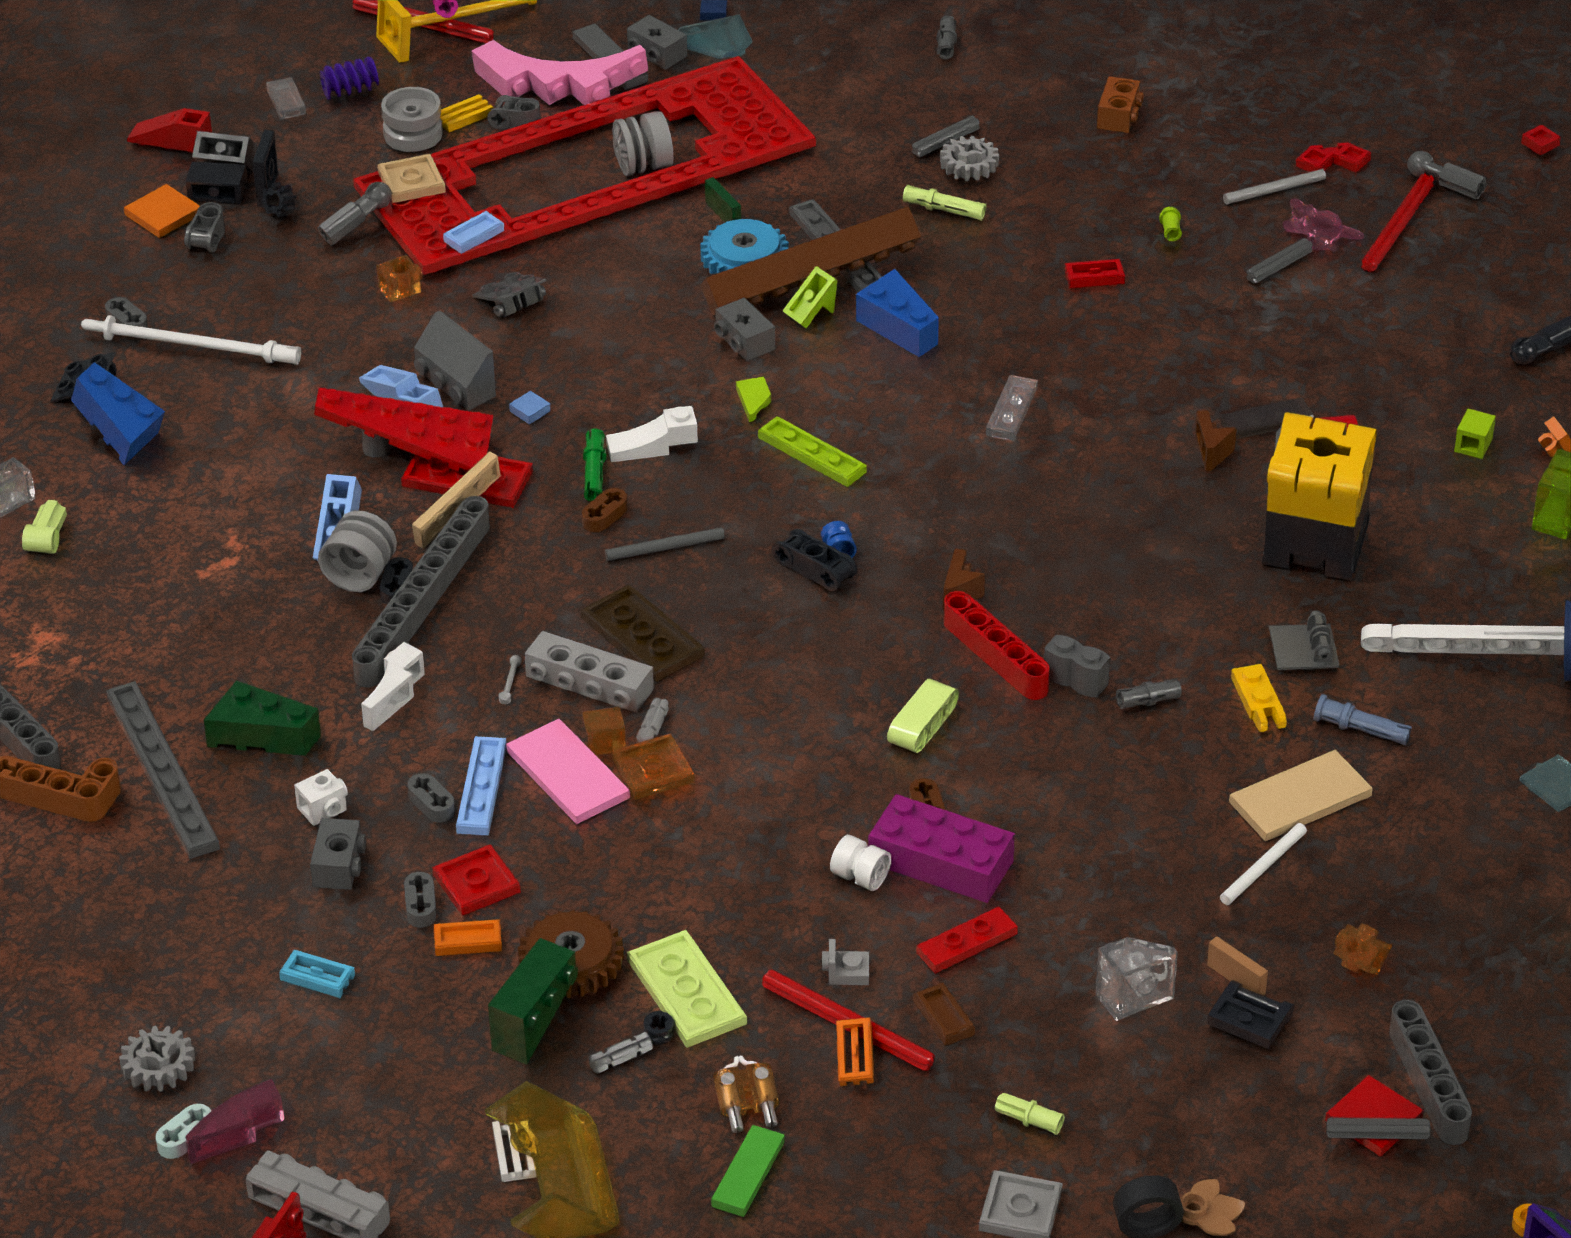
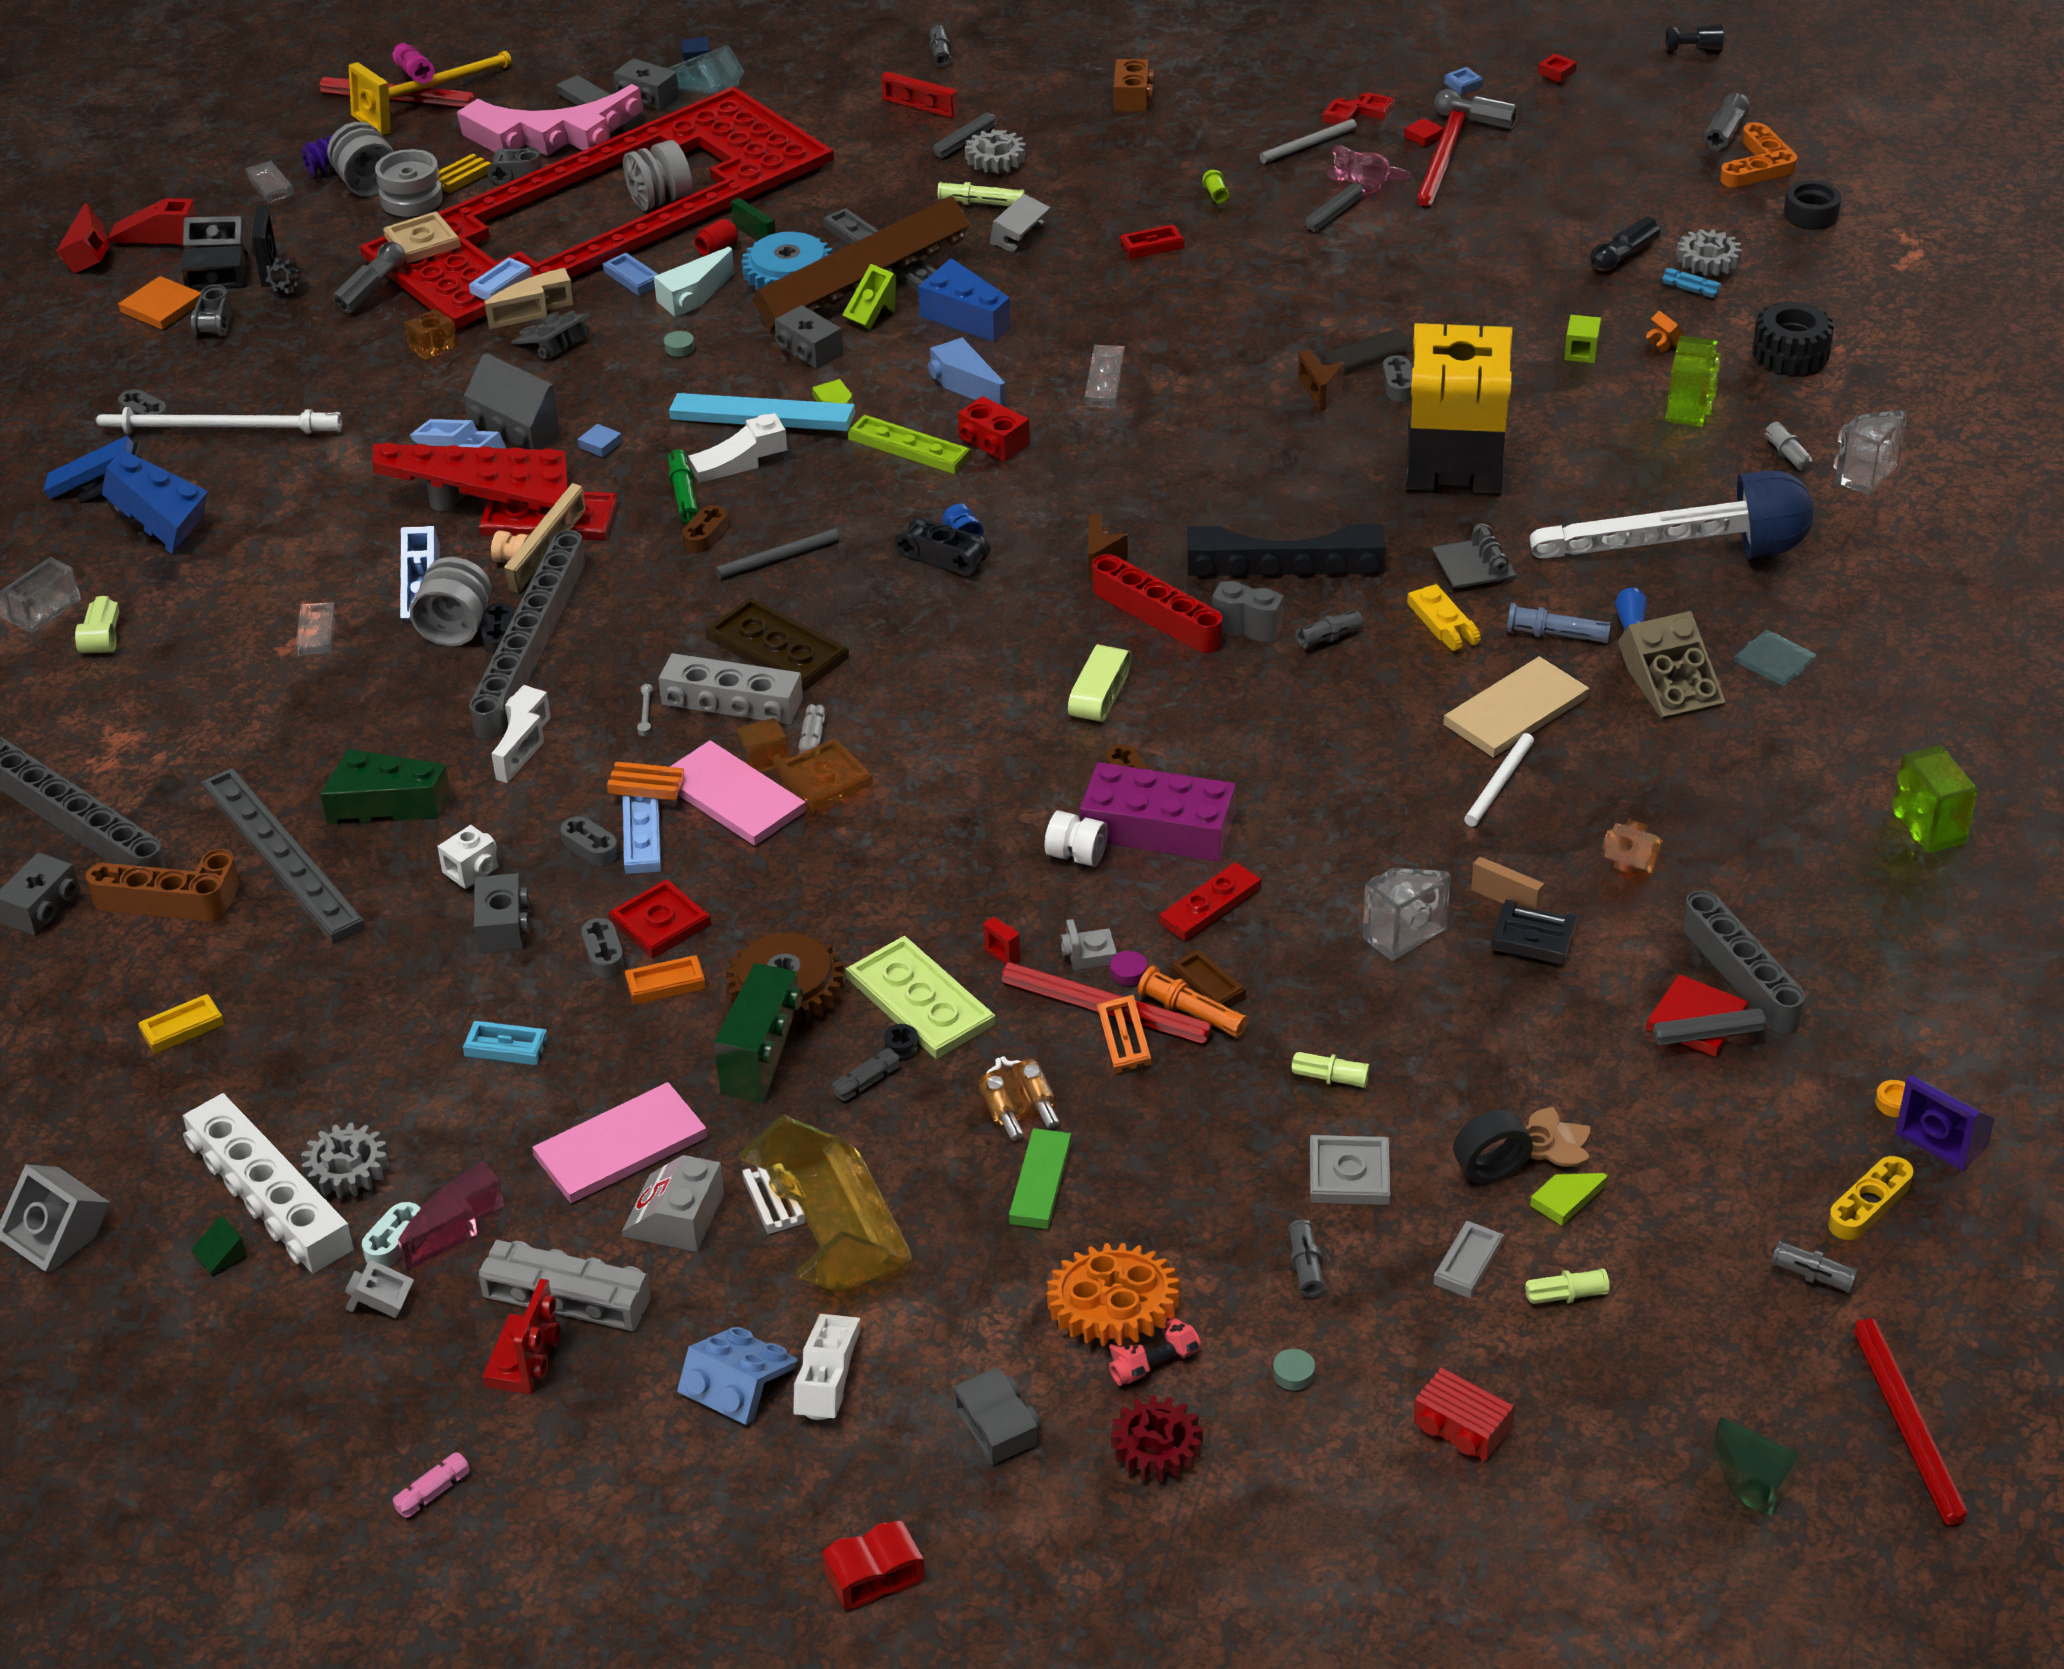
camera: 10 degrees left, 0 degrees up
none -> blue tile [44,436,134,499]
none -> red slope [56,203,109,273]
none -> yellow tile [138,994,224,1054]
none -> white brick [183,1093,354,1274]
none -> dark green slope [191,1216,247,1276]
none -> clear tile [296,602,335,655]
none -> light grey wheel [327,122,394,197]
none -> light grey bracket [344,1259,414,1318]
none -> tan slope [485,268,574,329]
none -> light nougat wheel [491,530,530,564]
none -> bright pink tile [532,1082,708,1204]
none -> medium blue tile [603,253,659,296]
none -> orange tile [607,761,685,800]
none -> light grey slope [622,1155,724,1252]
none -> light aqua slope [654,247,734,317]
none -> sand green tile [664,331,695,357]
none -> medium azure tile [669,393,855,431]
none -> red brick [694,218,738,256]
none -> red tile [881,71,959,119]
none -> medium blue slope [928,338,1006,407]
none -> red brick [958,396,1030,461]
none -> red plate [983,916,1020,965]
none -> light grey hinge [989,194,1050,252]
none -> magenta tile [1110,951,1147,986]
none -> orange pin [1137,965,1248,1038]
none -> black arch [1187,524,1386,576]
none -> red tile [1404,118,1444,147]
none -> medium blue tile [1444,67,1483,95]
none -> blue cone [1614,588,1648,631]
none -> dark tan slope [1618,611,1726,719]

